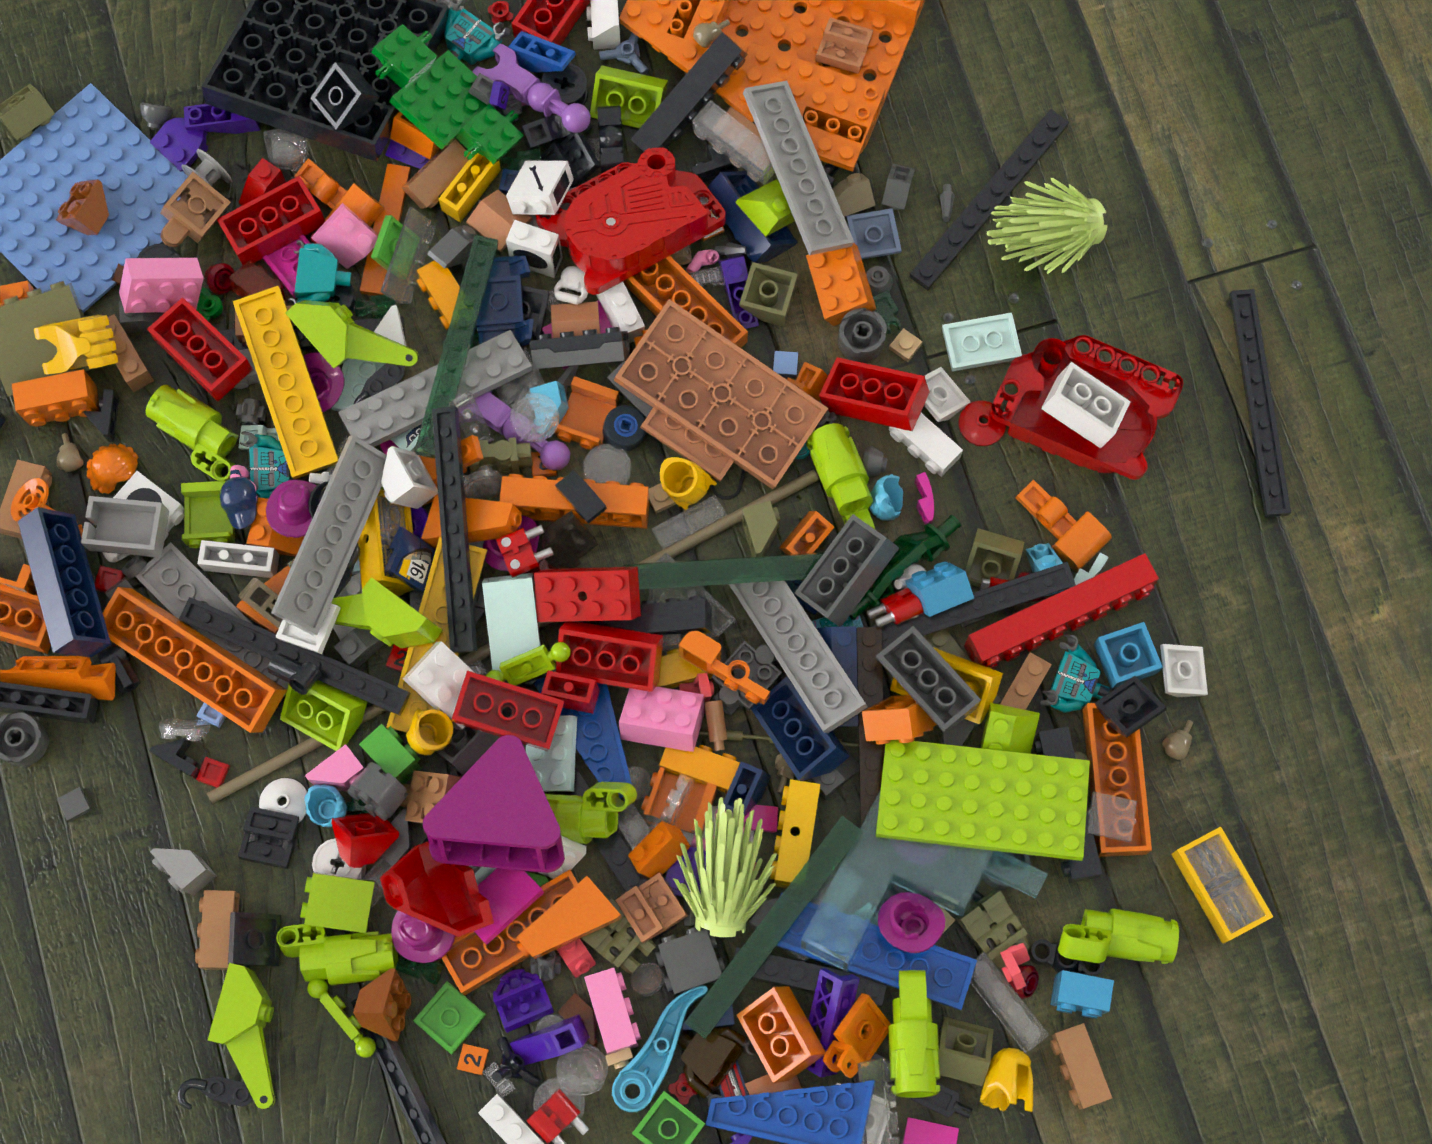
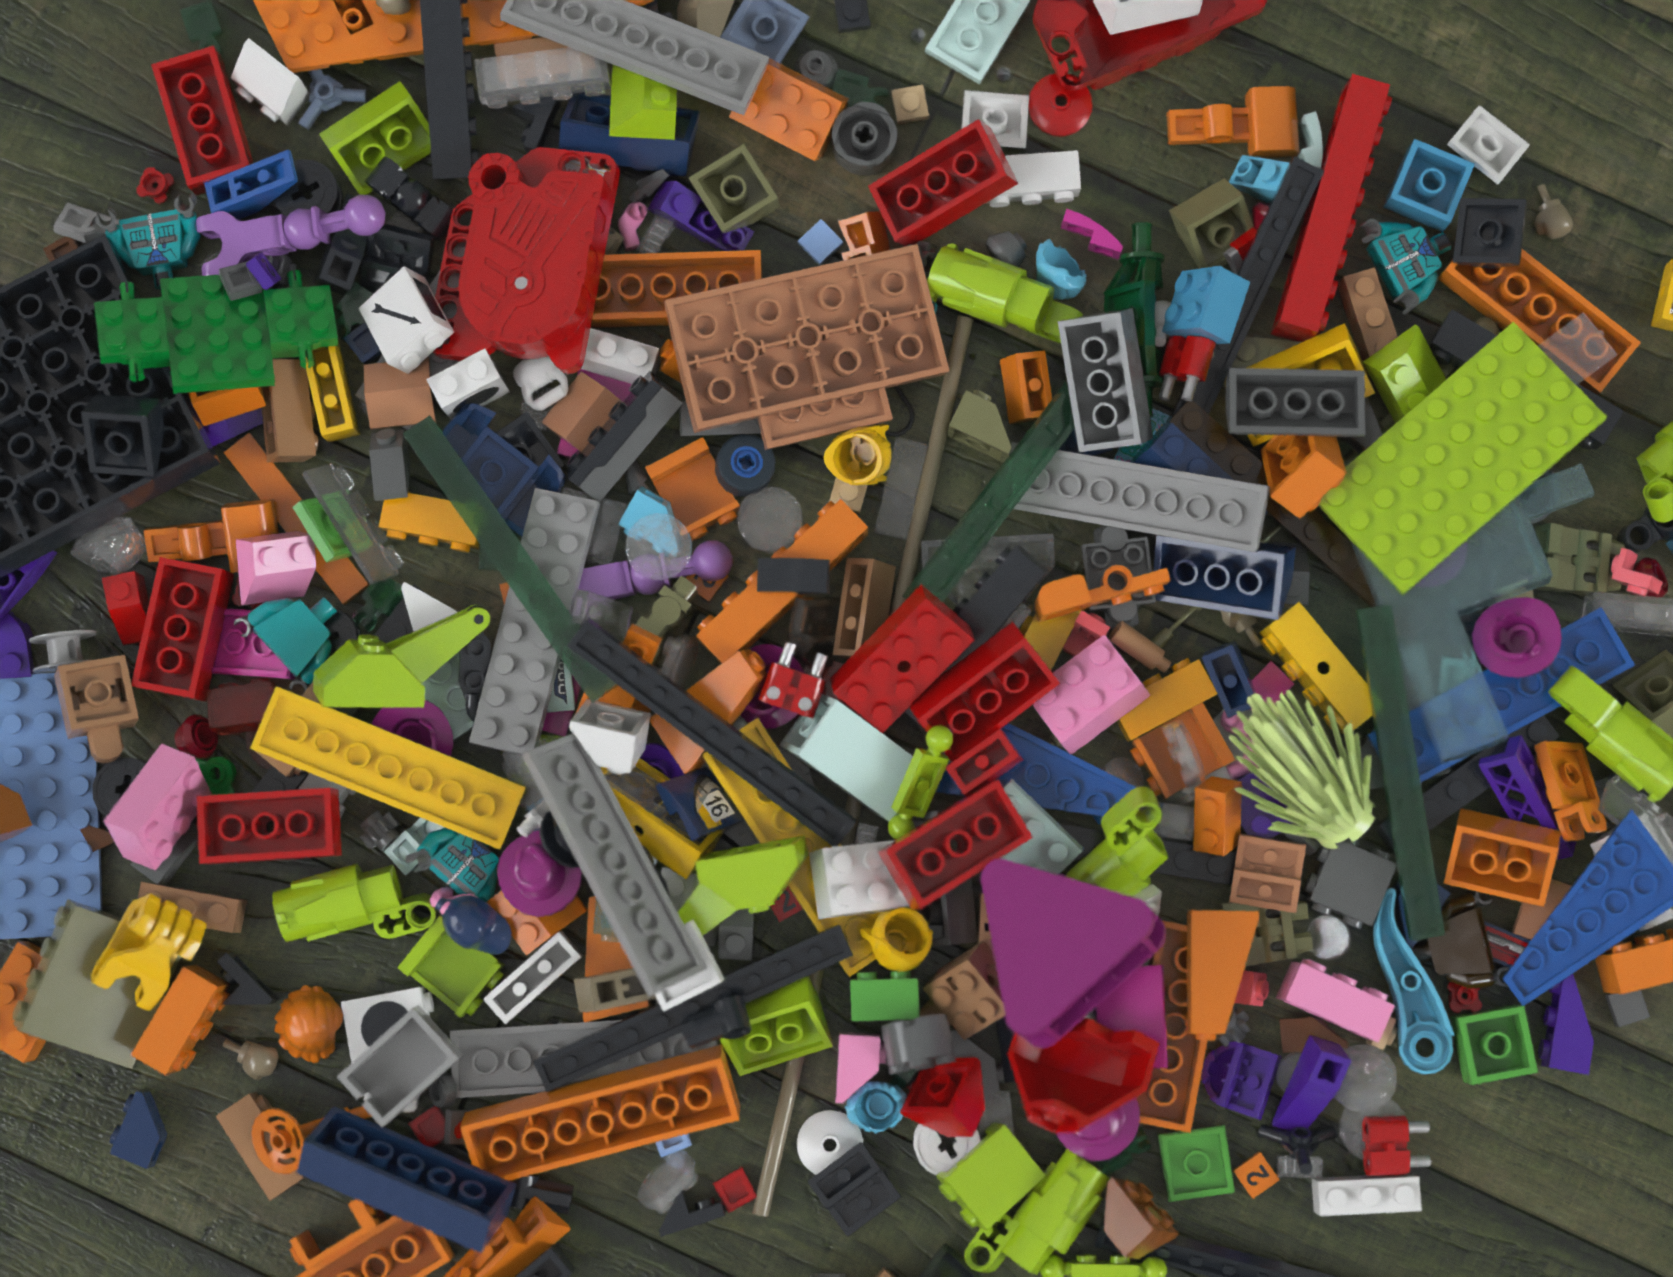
camera: 45 degrees left, 10 degrees up
none -> medium nougat brick [833,558,896,659]

